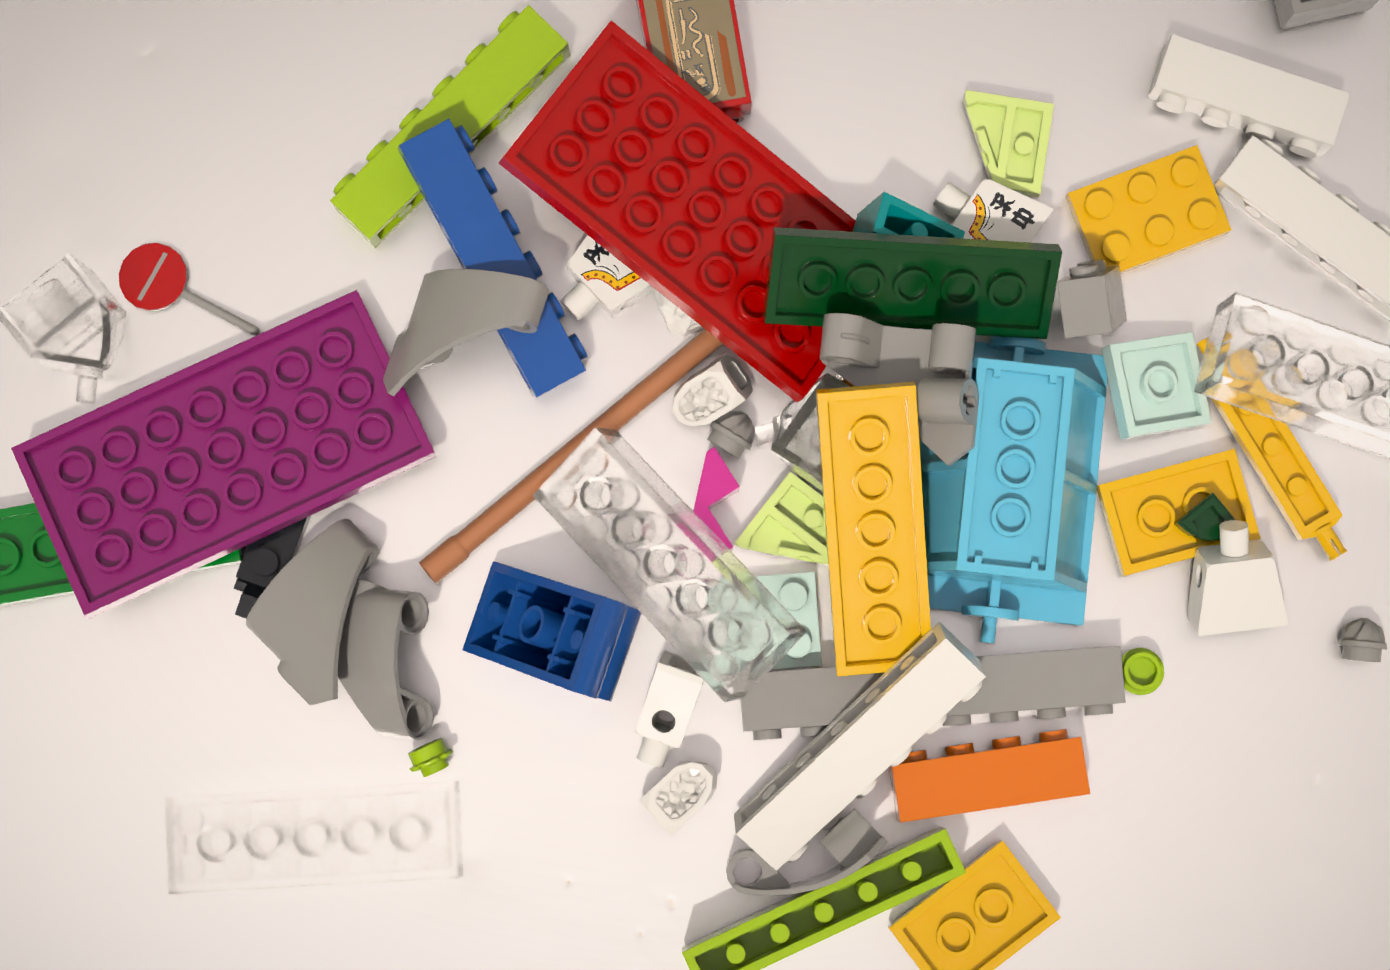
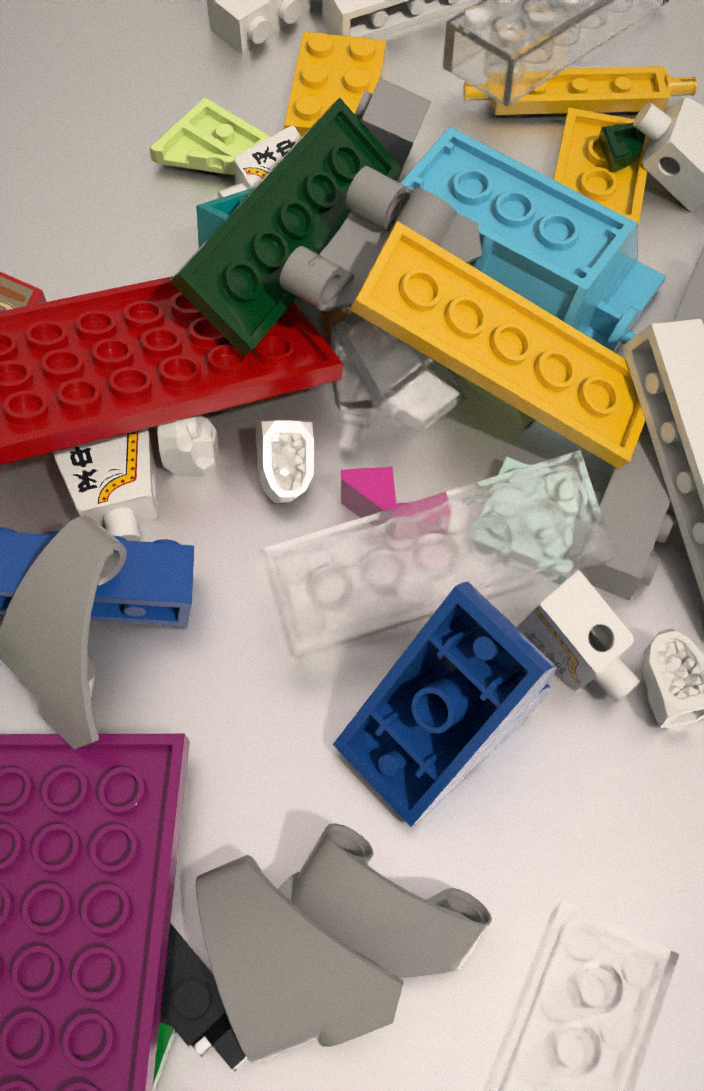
camera: 65 degrees left, 20 degrees down
lime plate [407,738,453,778] -> none
nougat piece [419,329,723,584] -> none
light grey plate [707,411,755,459] -> none
yellowish green wing [735,472,828,566] -> none
light aqua plate [1101,332,1212,440] -> none

